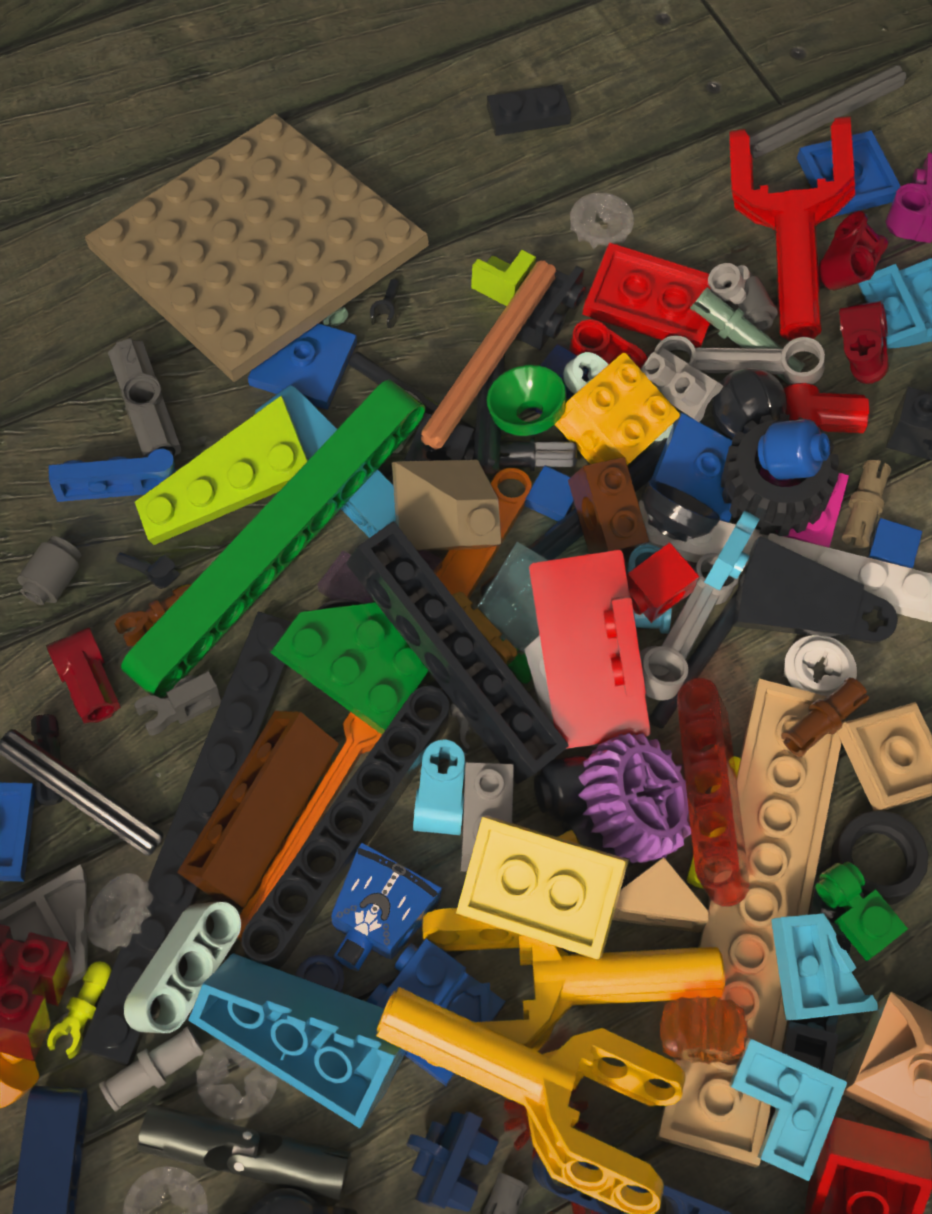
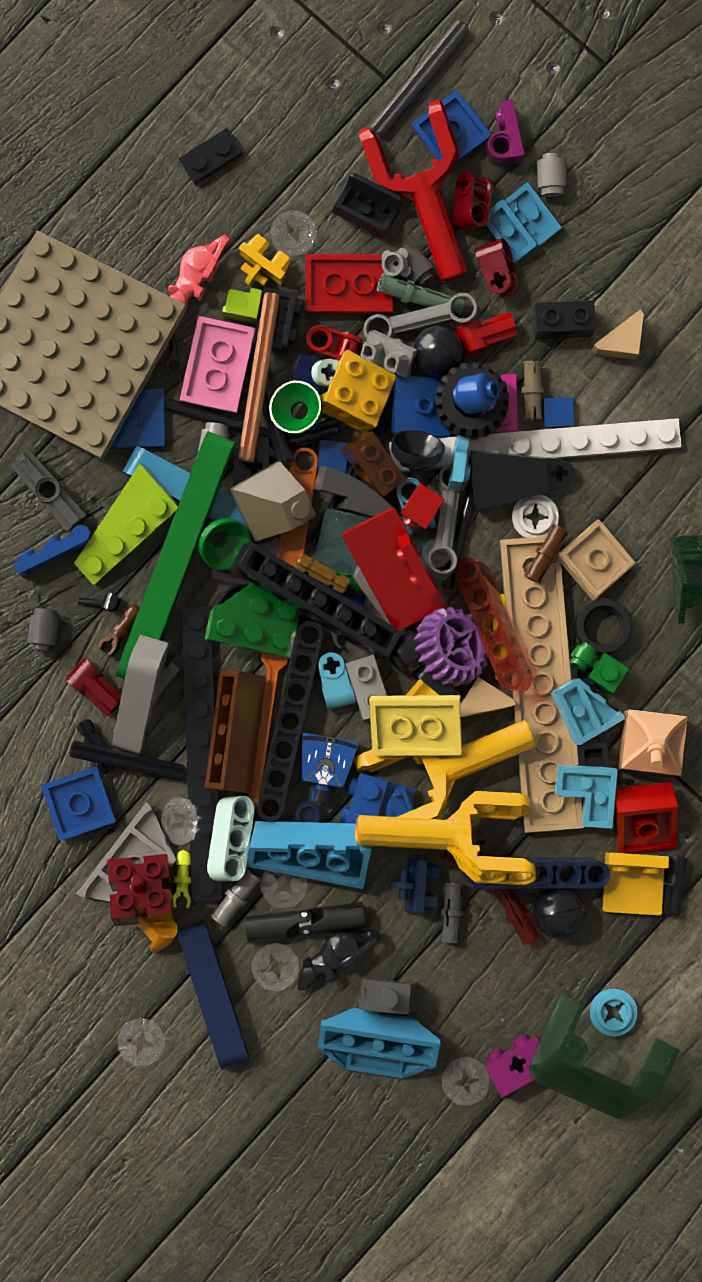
camera: 20 degrees left, 20 degrees up
clear orange gear [660,995,748,1064] -> none
none -> light grey beam [112,635,169,755]
none -> coral animal [168,235,230,306]
none -> bright pink plate [180,316,256,414]
none -> green piece [198,518,251,570]
none -> yellow hips [238,234,291,286]
none -> dark grey slope [314,466,402,519]
none -> black bracket [332,172,403,238]

